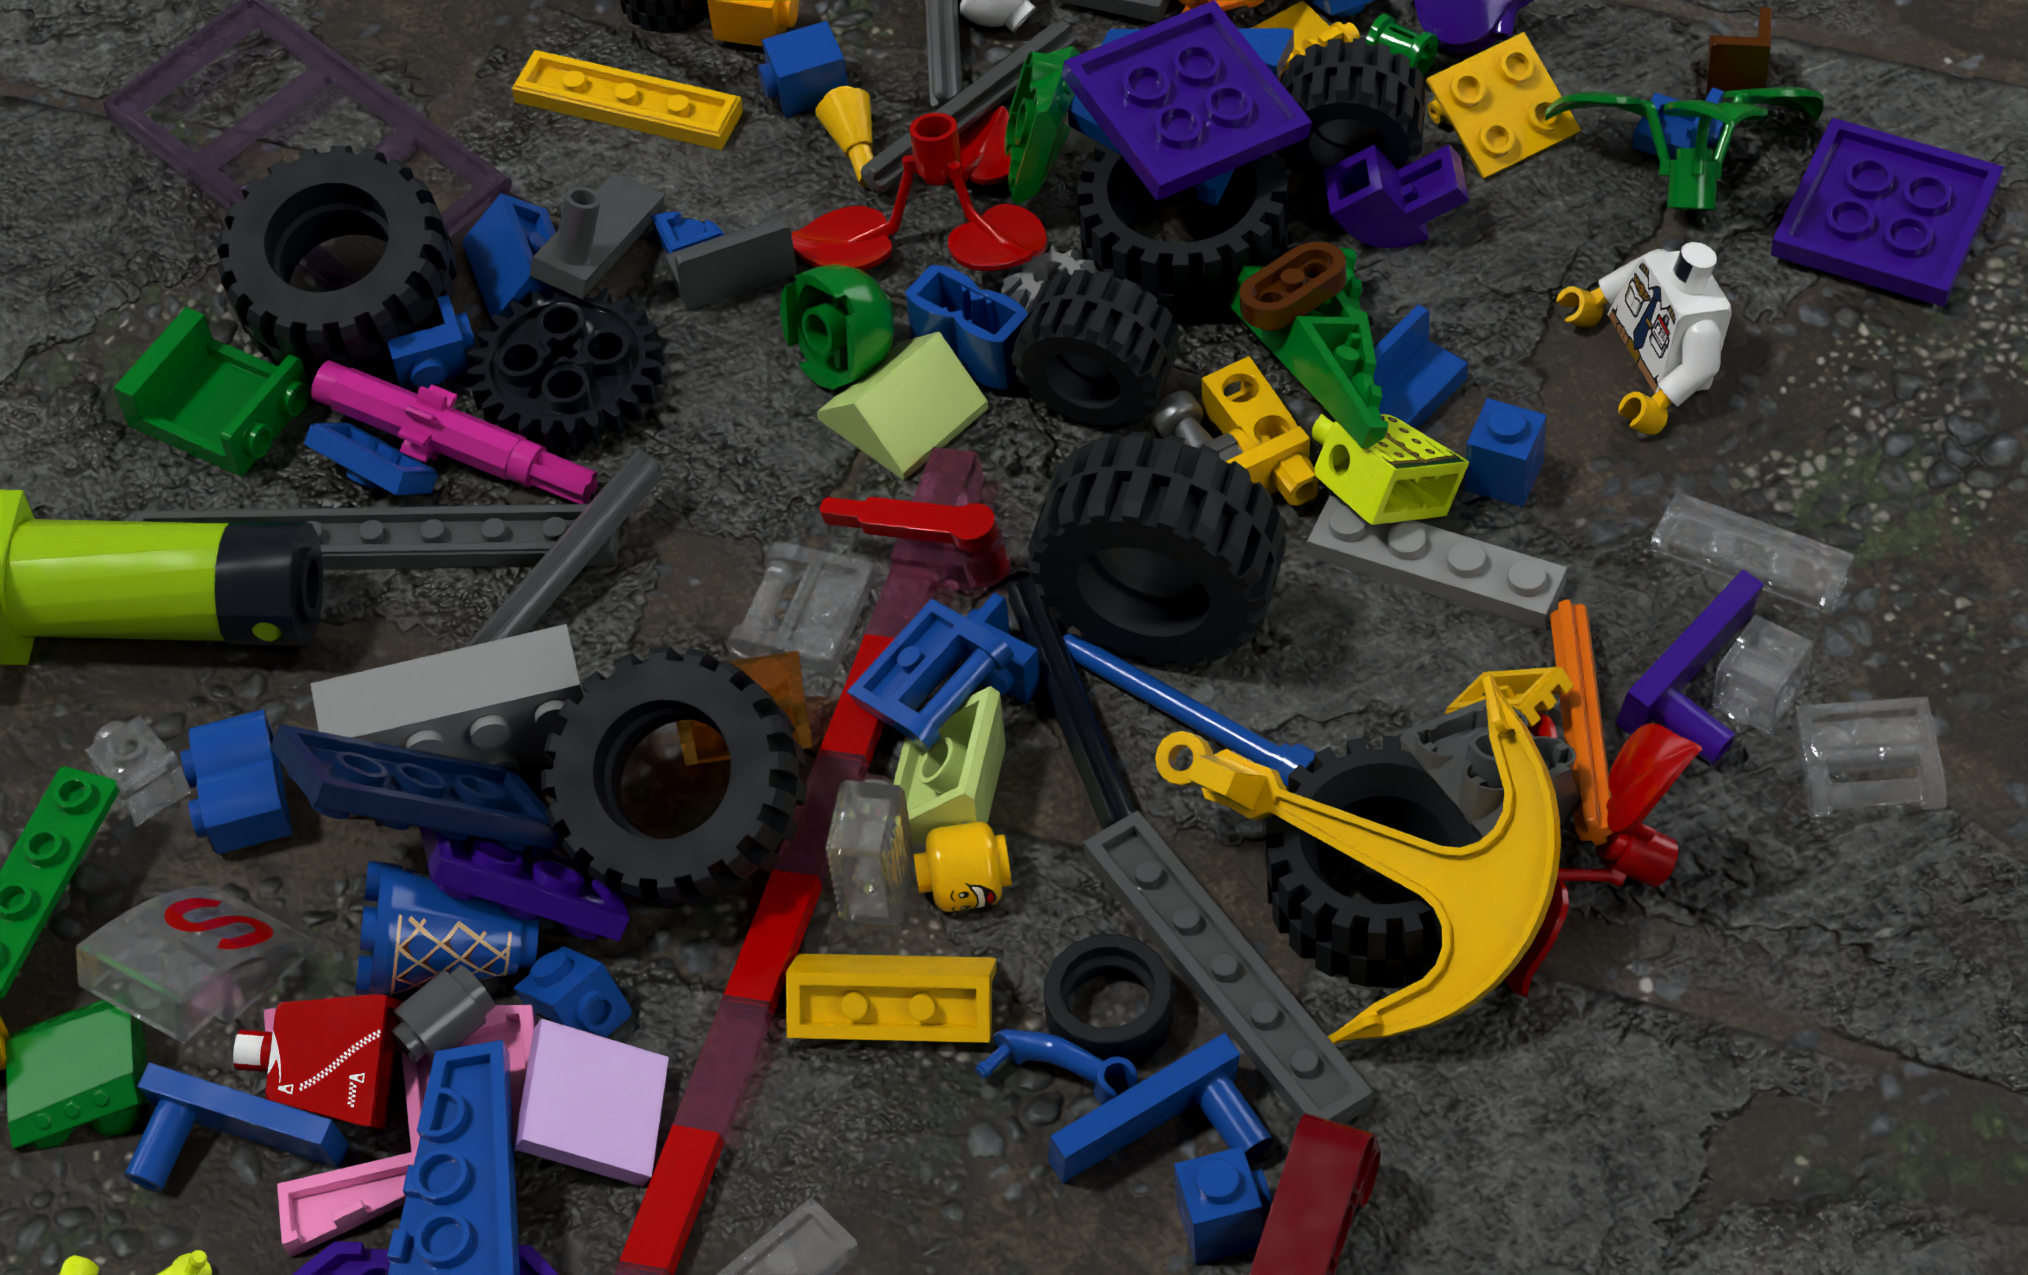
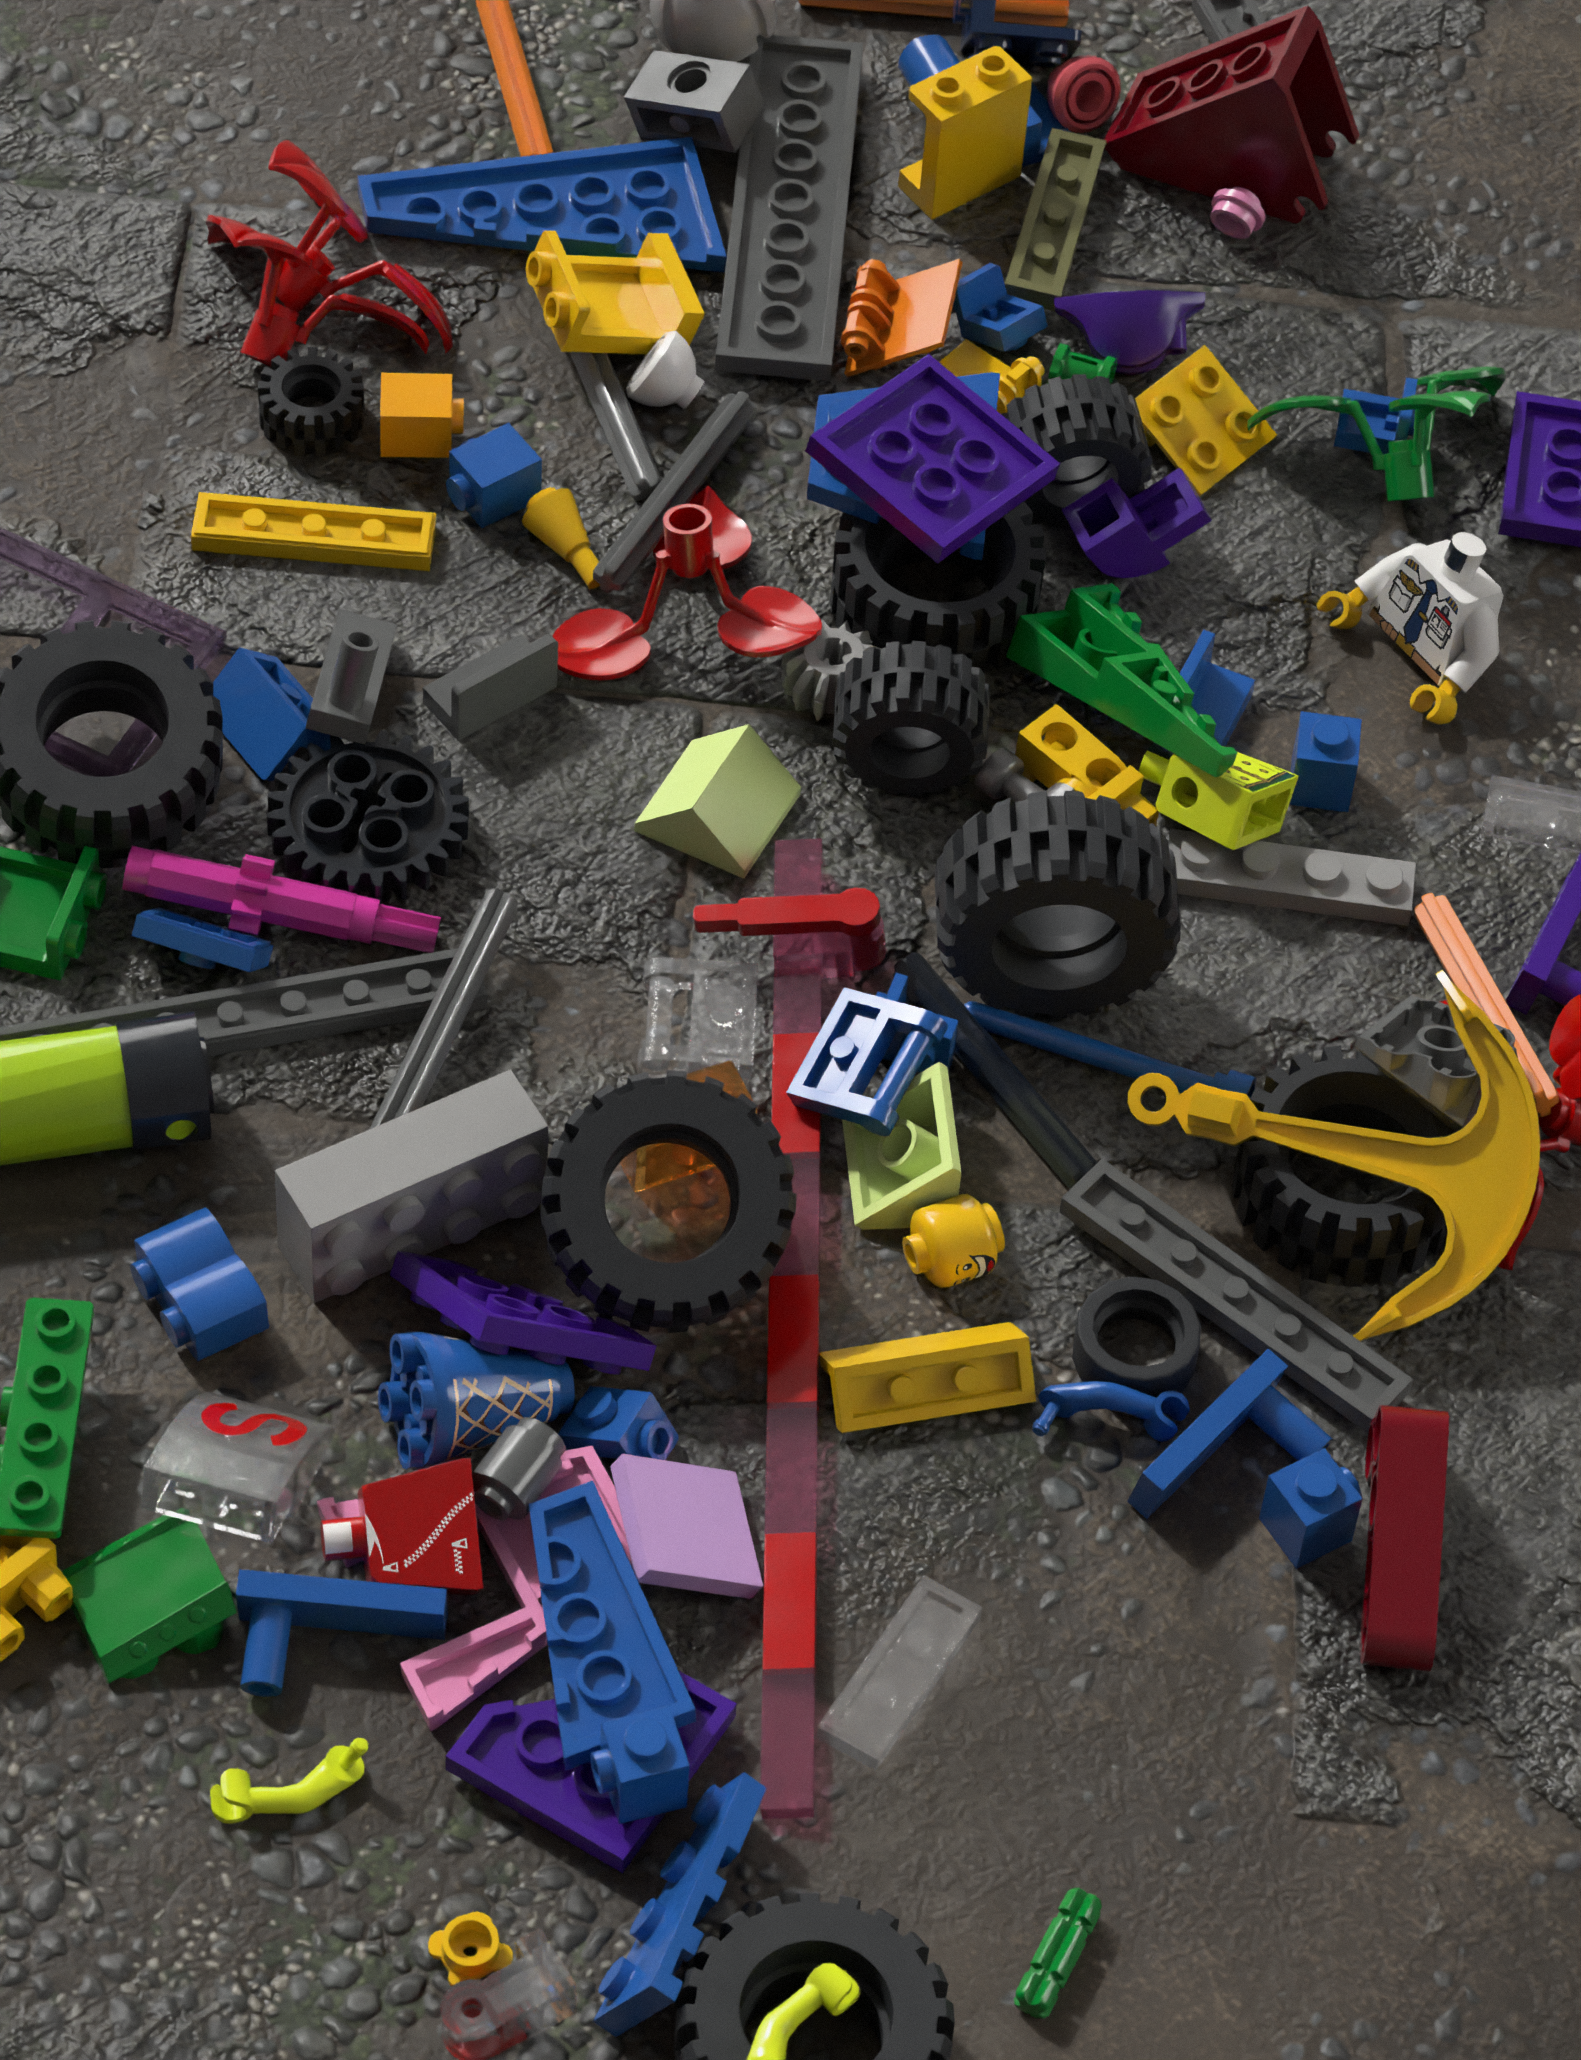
camera: 25 degrees left, 0 degrees up
clear brick [85,715,191,827] -> none
dark blue plate [271,724,560,851] -> none
blue bracket [387,295,476,390] -> none
blue tile [651,212,725,255] -> none
green cylinder [780,264,895,390] -> none
clear brick [825,779,915,926] -> none
blue brick [905,265,1028,390] -> none
green slope [1004,46,1081,205] -> none
reddish brown plate [1239,242,1347,331] -> none
yellow tile [1444,667,1574,727] -> none
reddish brown panel [1706,7,1772,93] -> none

